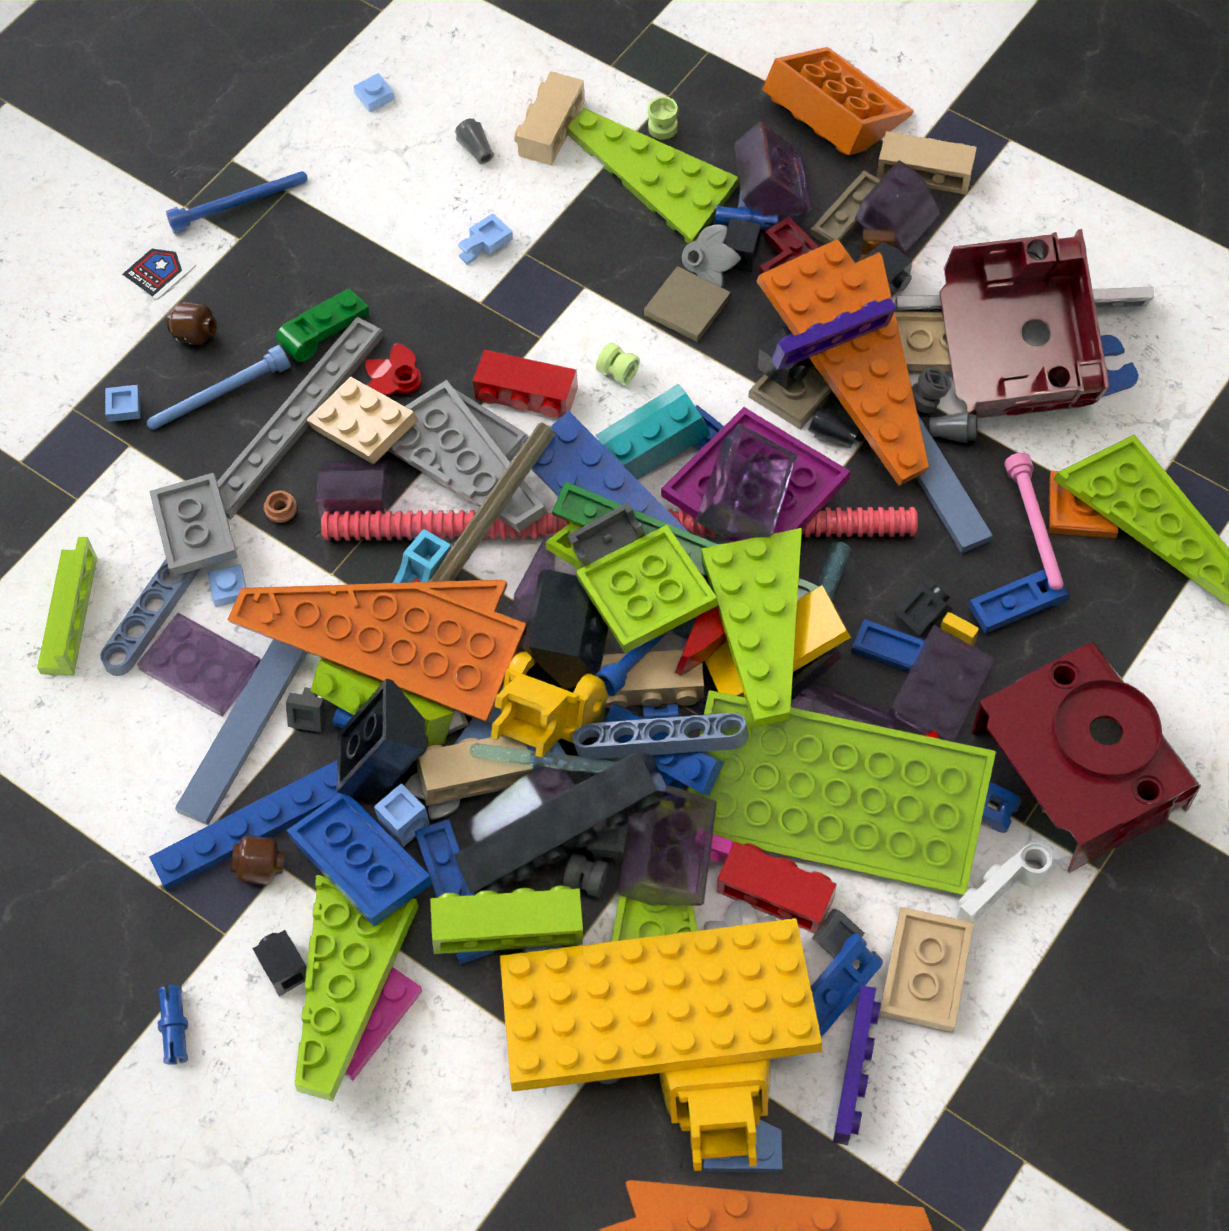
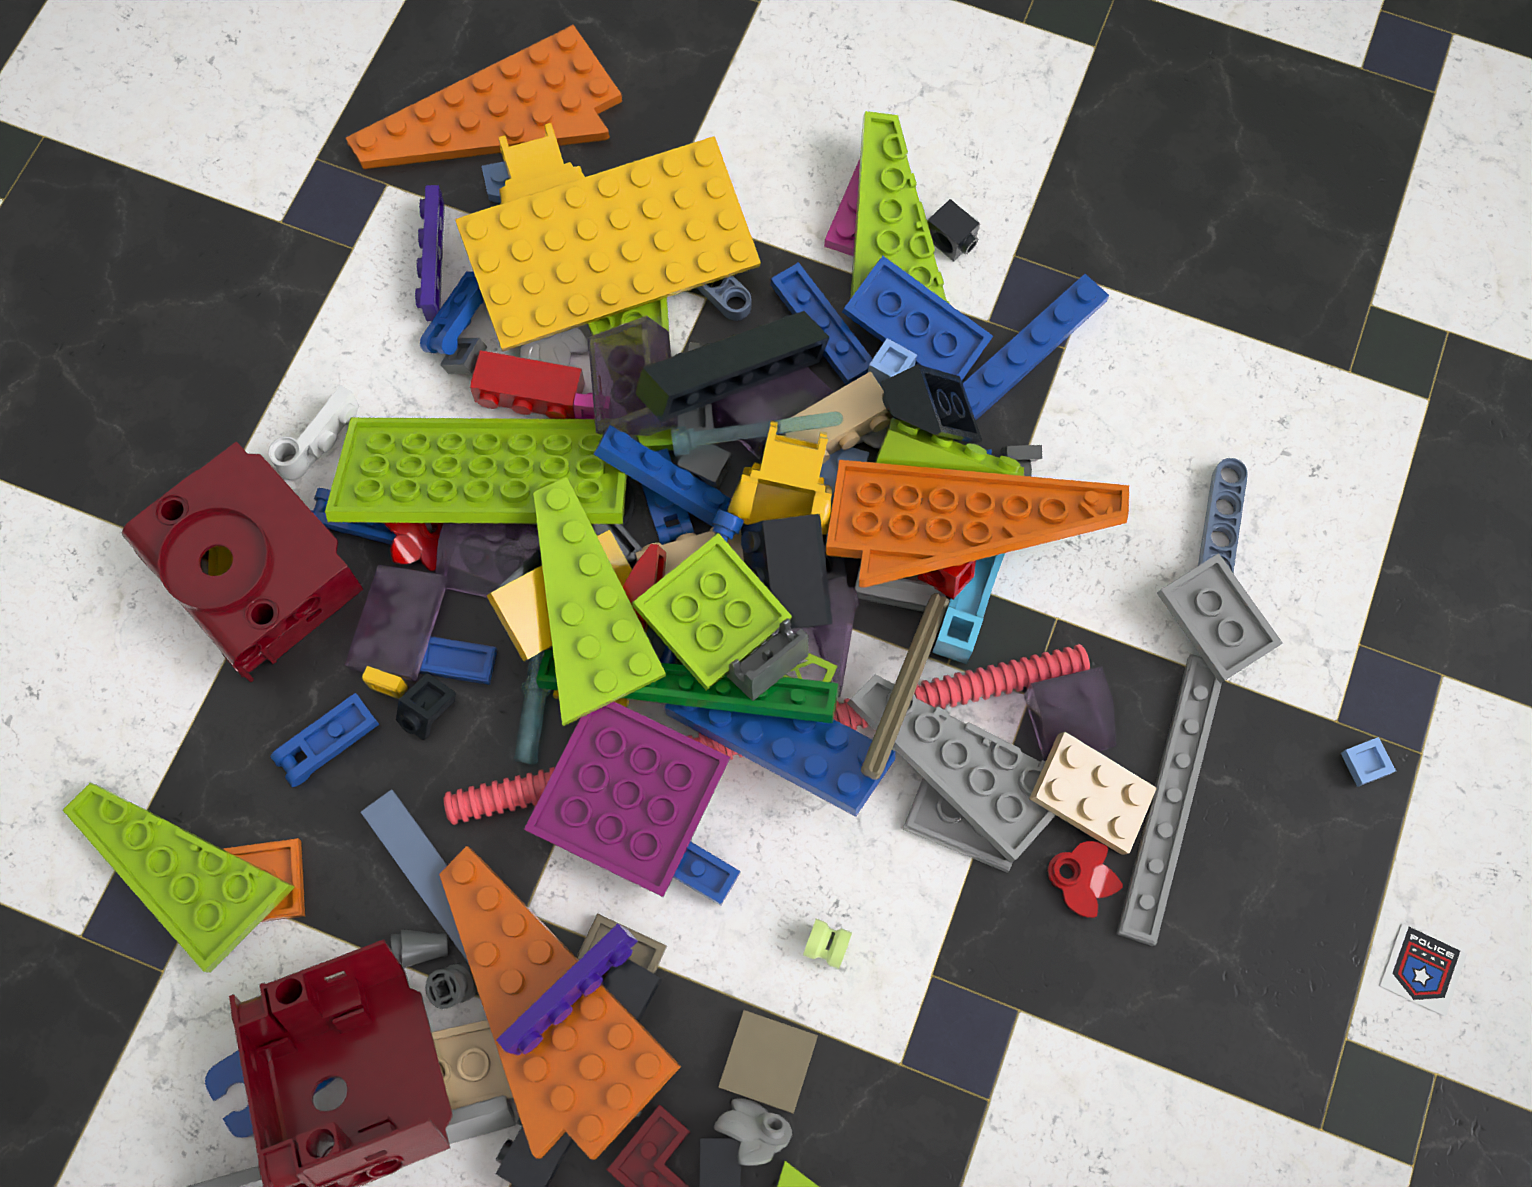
camera: 160 degrees right, 10 degrees up
lime fence [37,537,97,675] -> none
clear purple plate [137,612,261,717] -> none
medium blue piece [147,345,291,430] -> none
blue pin [157,985,188,1065] -> none
blue piece [165,171,308,234] -> none
reddish brown head [167,302,217,345] -> none
sand blue tile [175,640,307,825] -> none
light blue plate [208,565,246,607] -> none
reddish brown head [230,836,285,885] -> none
nougat plate [264,490,297,523] -> none
green plate [276,288,369,362] -> none
lime brick [431,886,583,954] -> none
light blue plate [458,213,513,264] -> none
red brick [472,350,578,418] -> none
sand blue beam [572,713,749,759] -> none
teal slope [596,383,711,480] -> none
clear purple slope [695,424,798,537] -> none
black cone [808,407,859,448] -> none
tan plate [879,907,974,1032] -> none
bright pink piece [1005,453,1063,590] -> none

